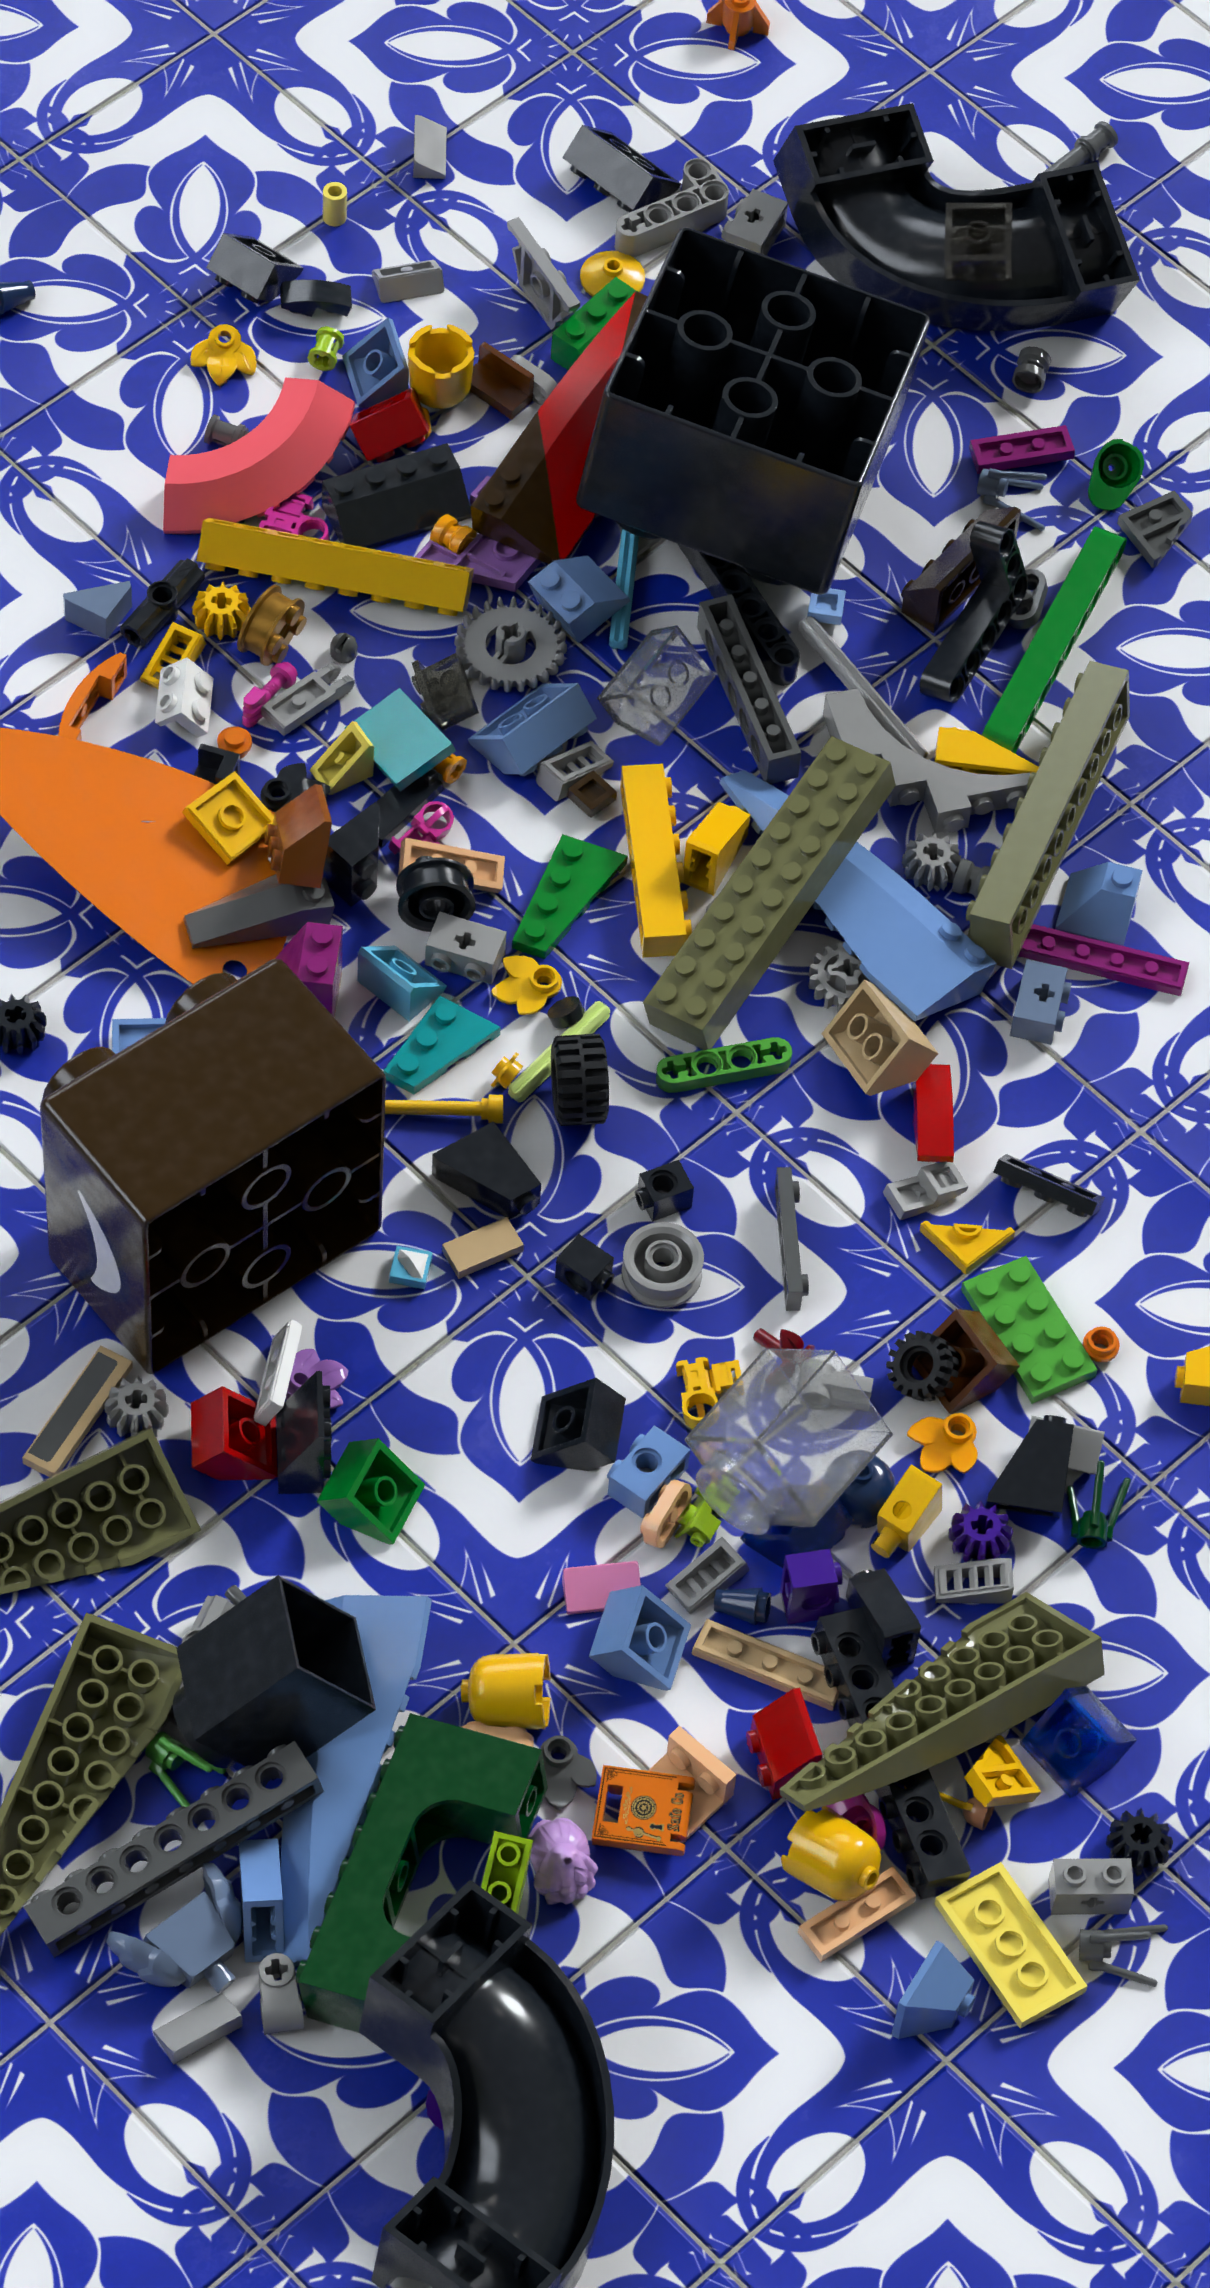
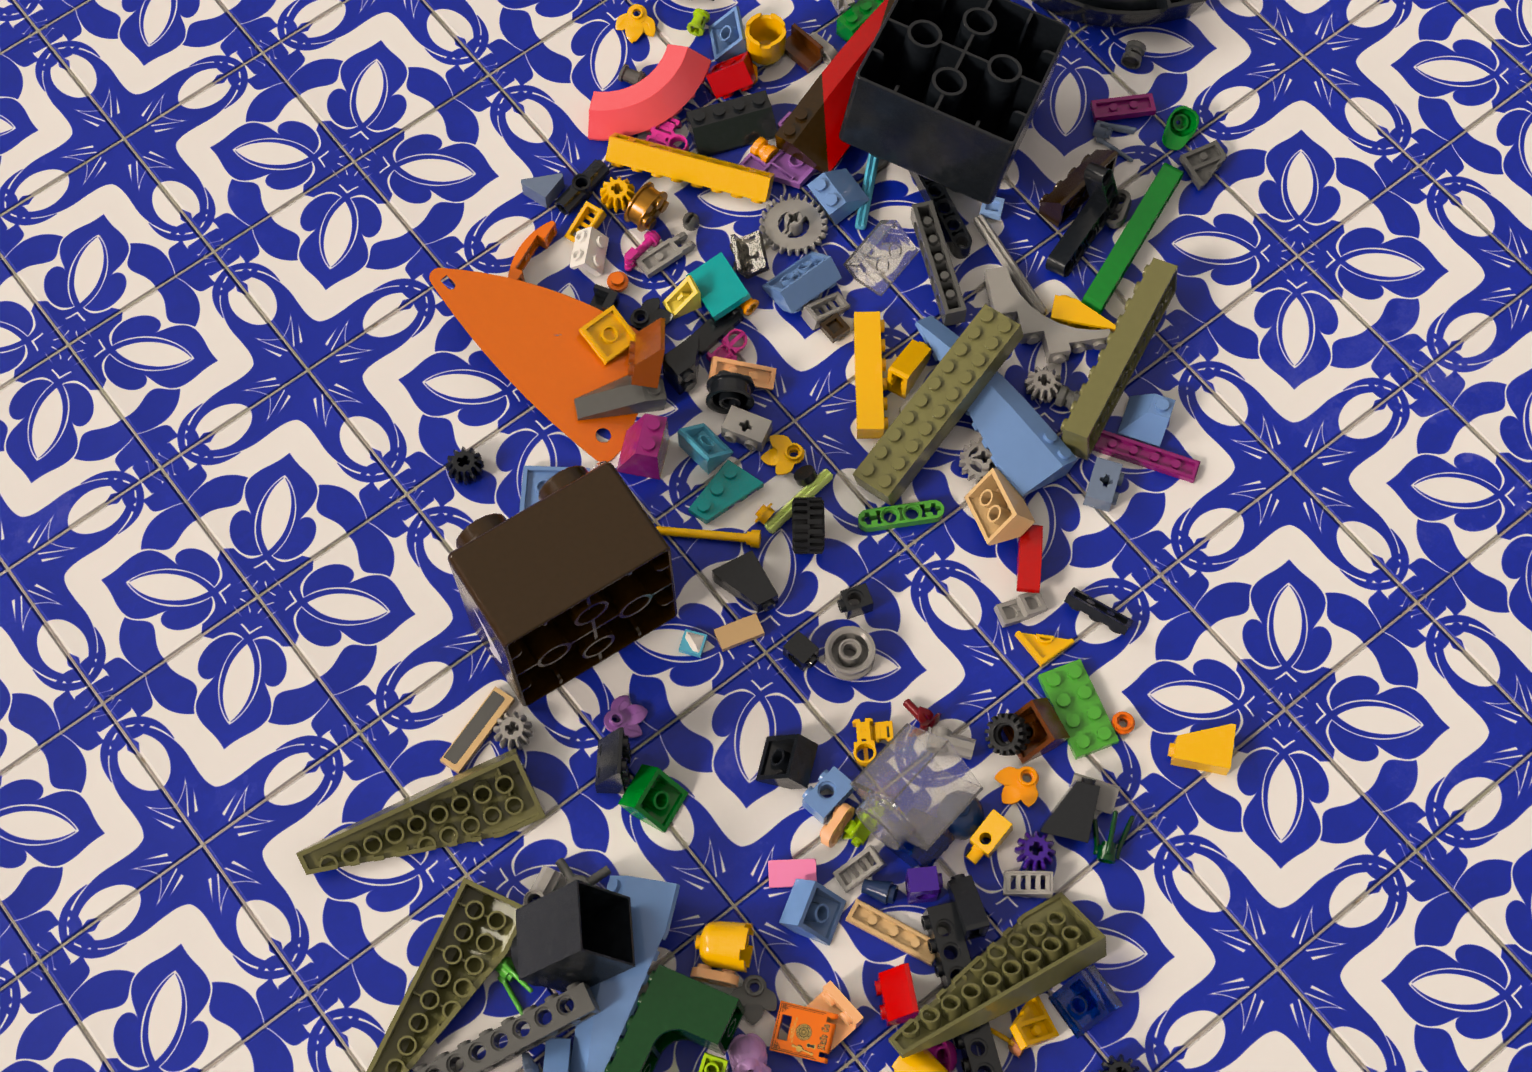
camera: 10 degrees right, 10 degrees up
red slope [191,1386,277,1481] -> none
white tile [254,1319,303,1426] -> none
green wing [512,834,628,959] -> none
dark grey plate [774,1167,809,1311] -> none

